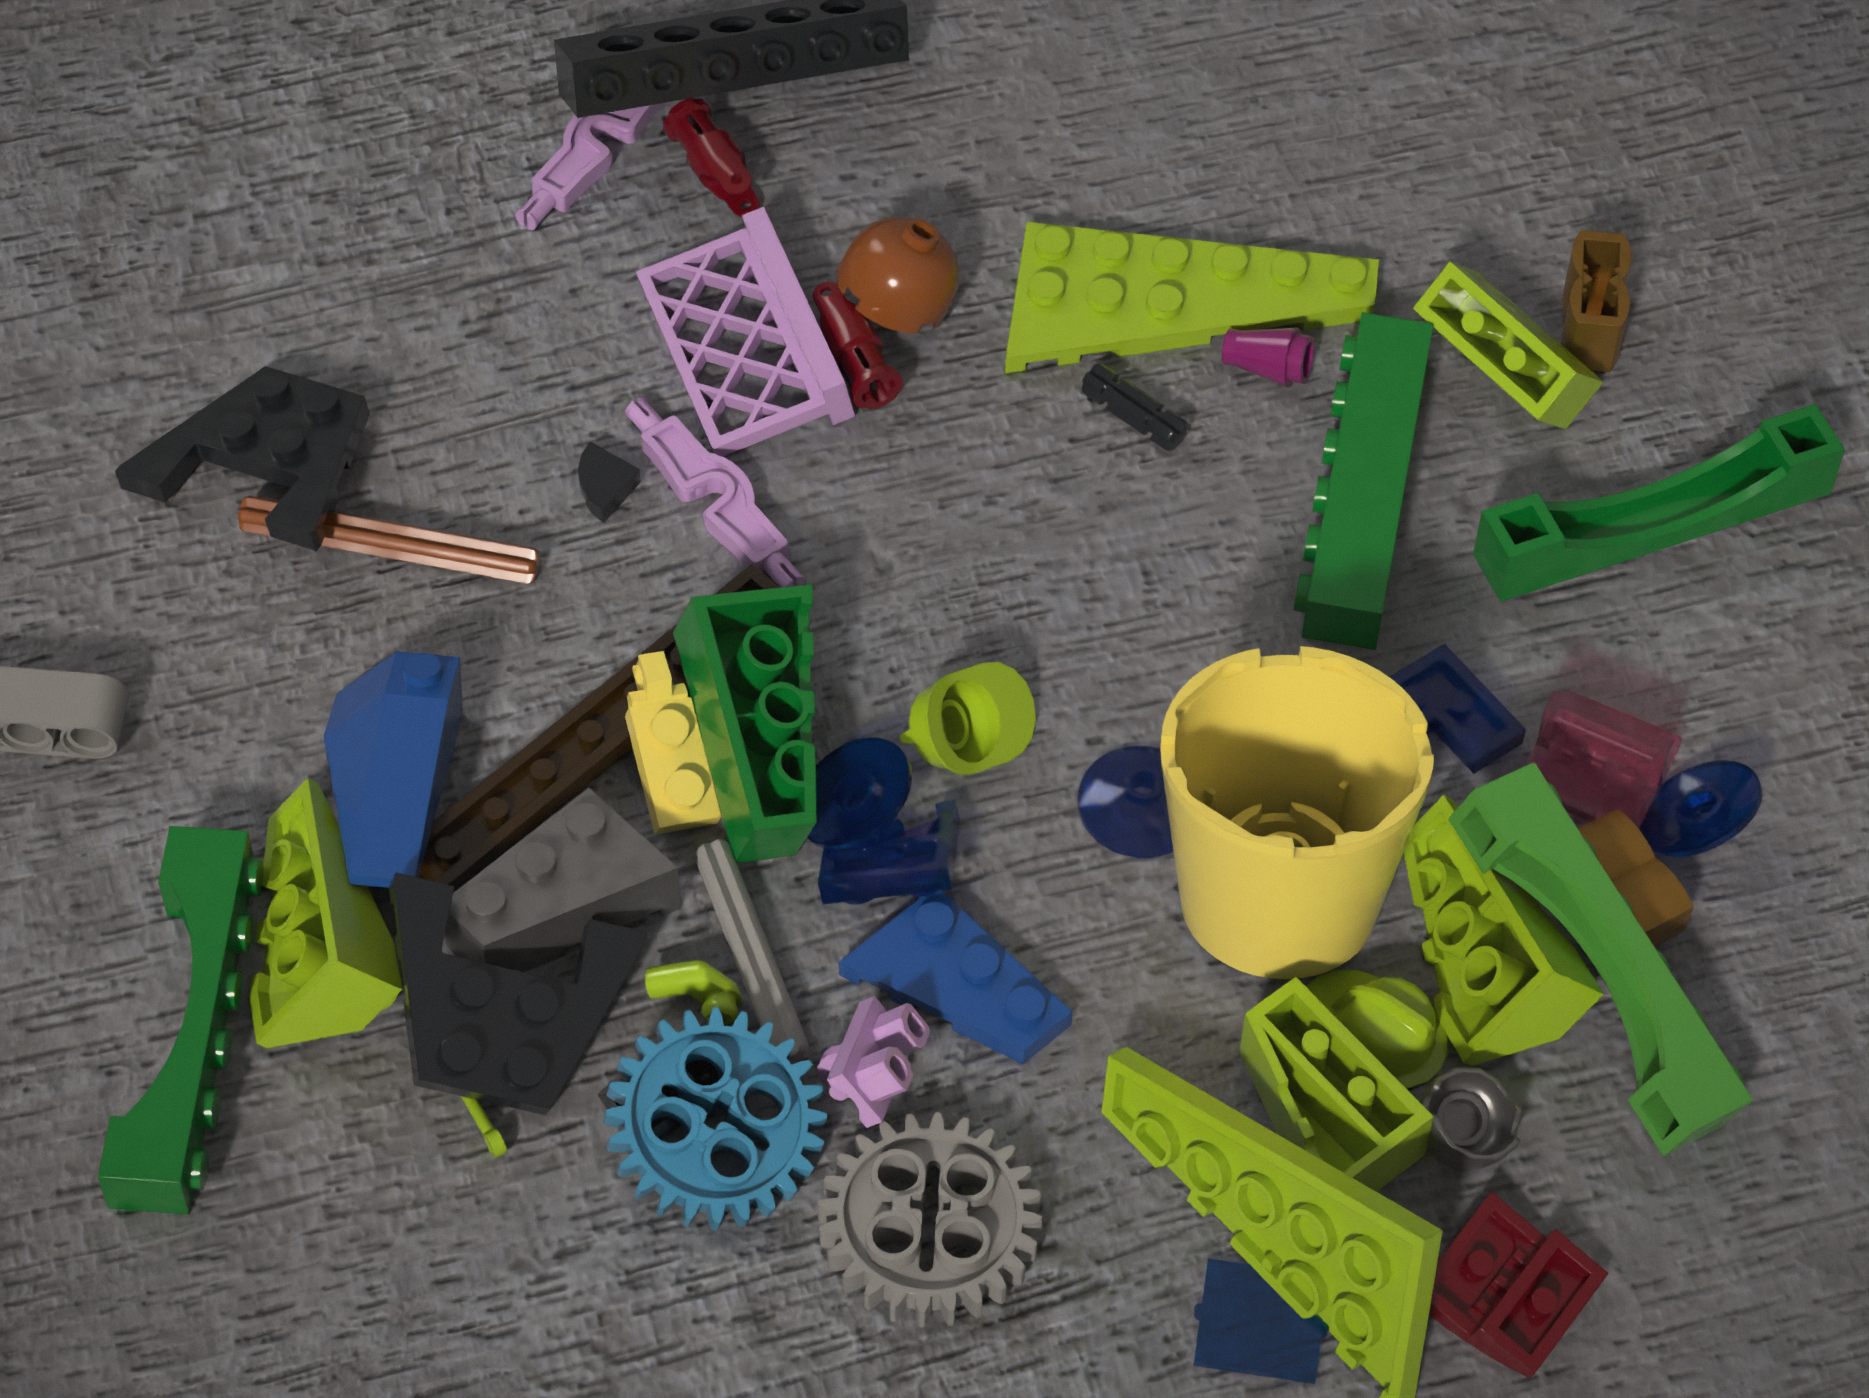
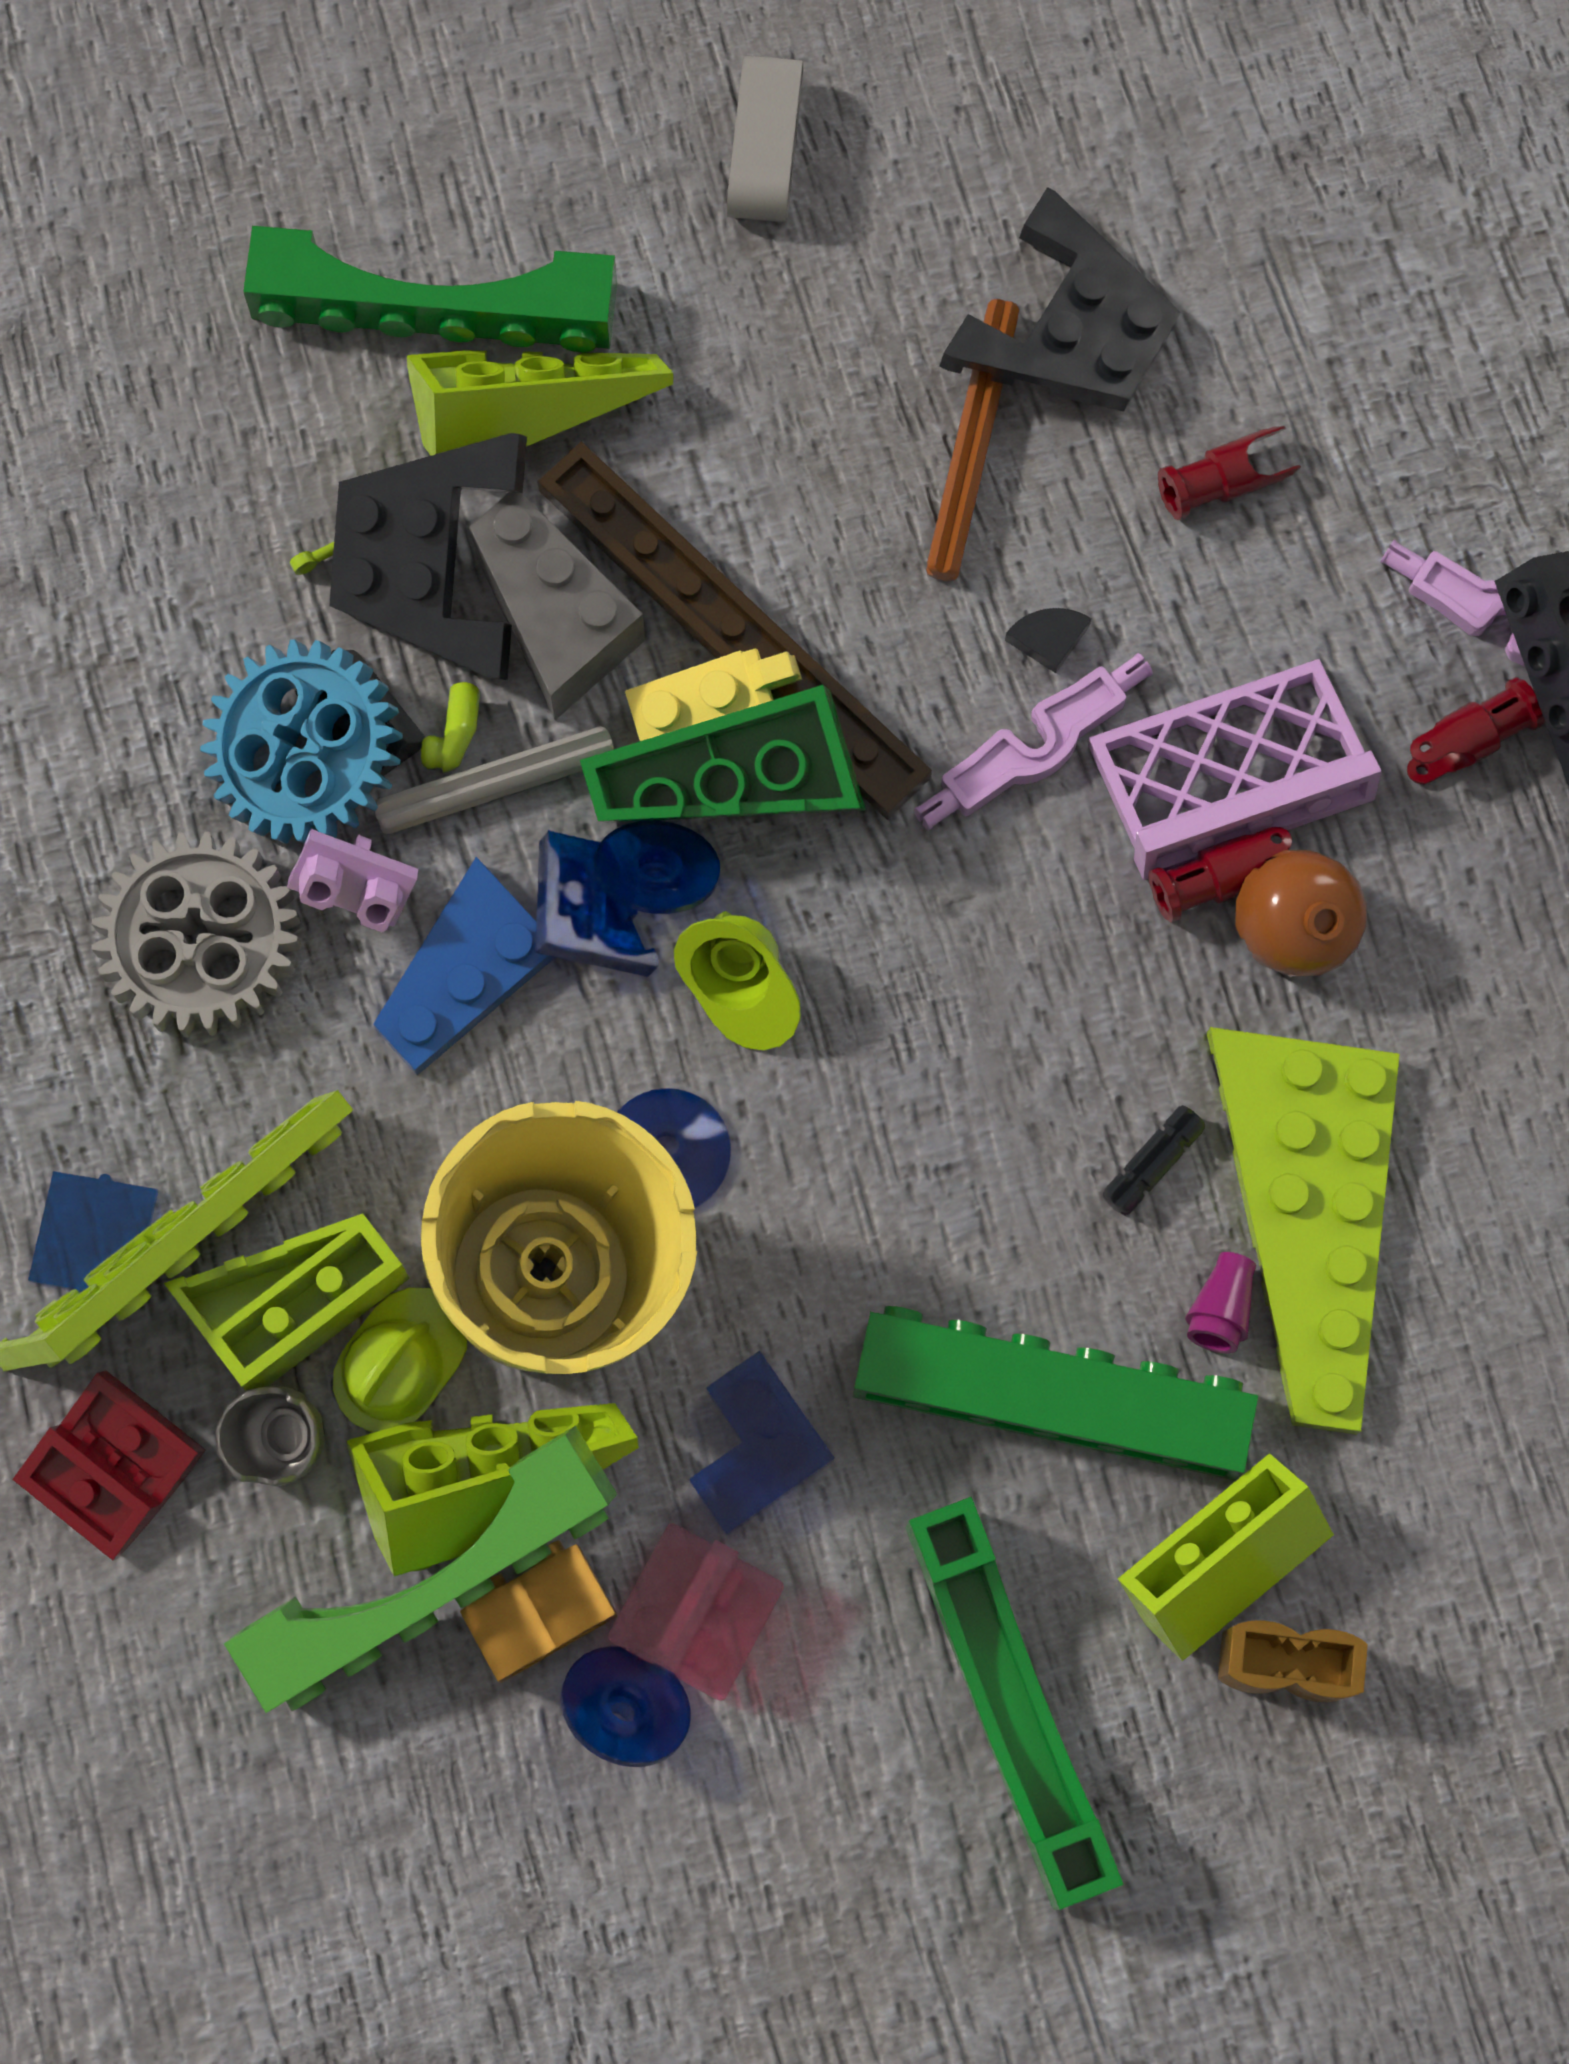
camera: 90 degrees right, 20 degrees up
blue wedge [324,651,463,888] -> none
none -> dark red piece [1157,426,1301,520]

